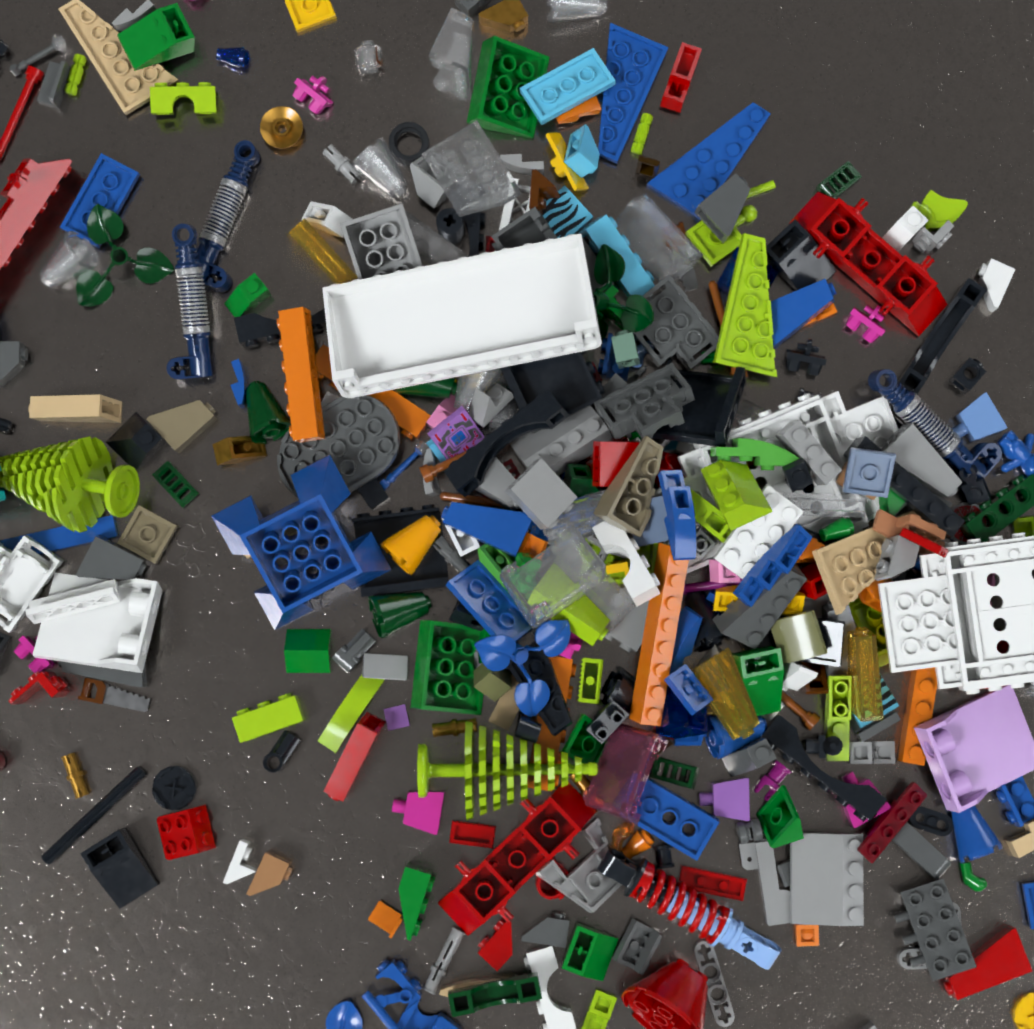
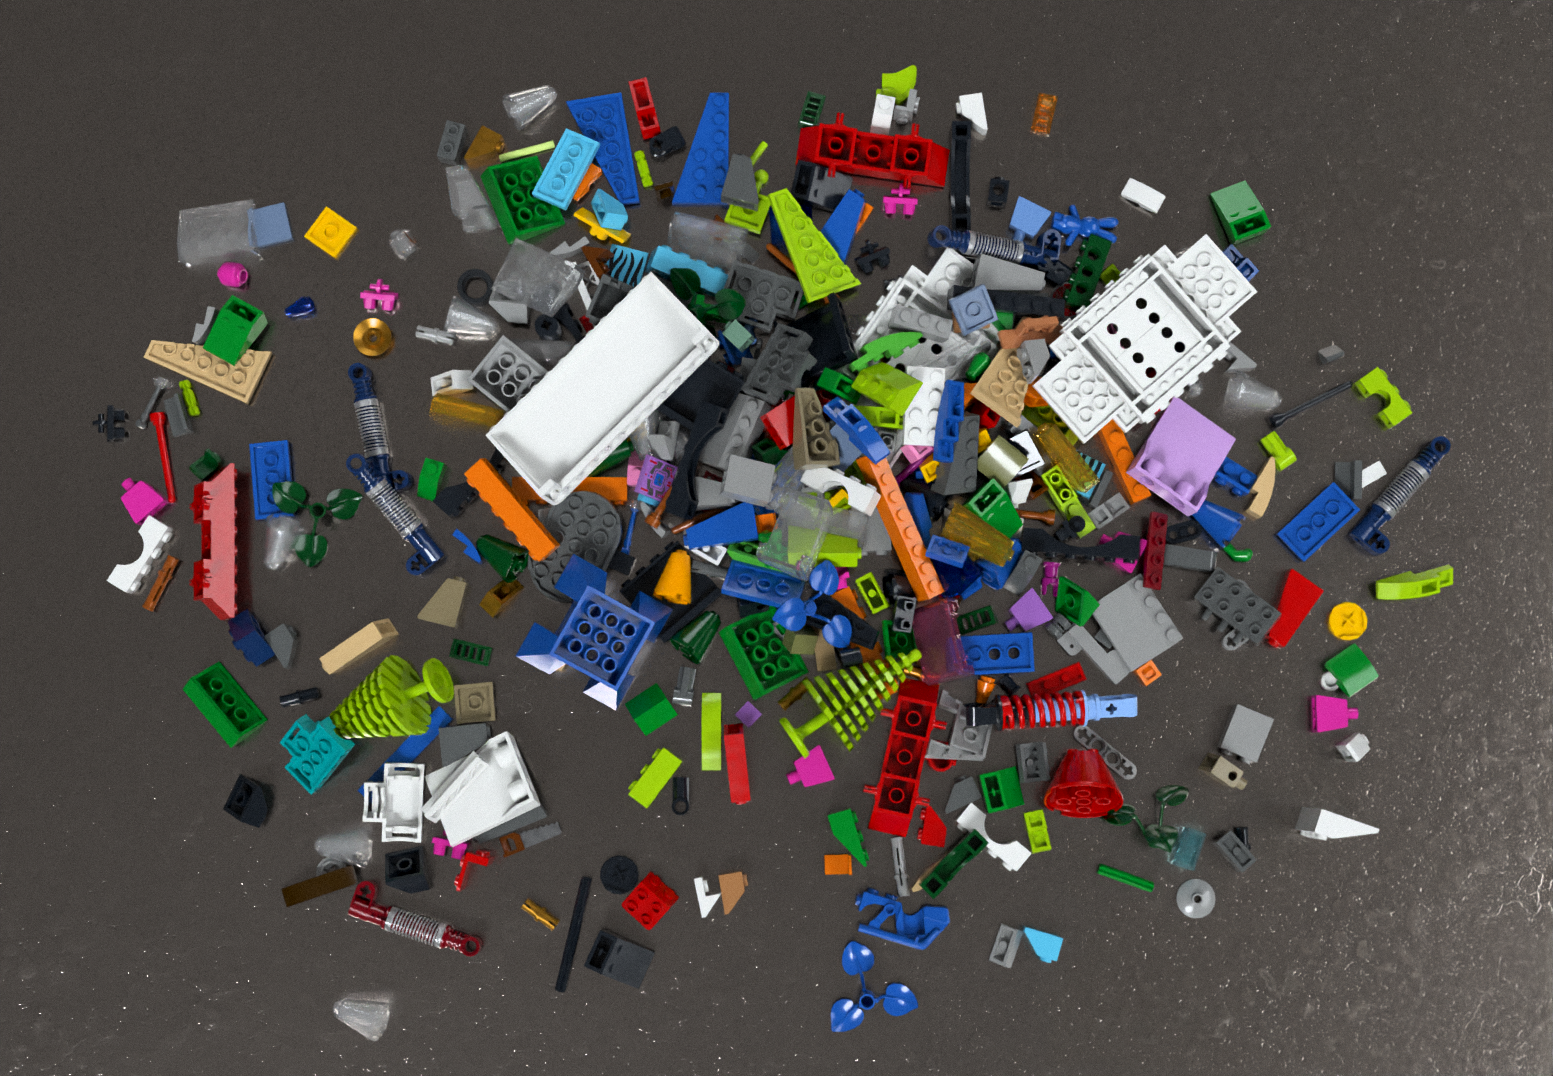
camera: 35 degrees left, 0 degrees up
black slope [106,412,167,472] -> none
lime arch [150,82,217,115] -> none
light grey slope [362,653,408,680] -> none
red tile [449,820,496,849] -> none
clear orange arm [611,822,635,852] -> none
black bracket [782,458,813,492] -> none
red tile [900,528,949,558] -> none
none -> dark green bracket [189,448,221,482]
none -> yellowish green bar [499,140,555,162]
none -> black piece [649,126,686,158]
none -> green slope [817,367,861,405]

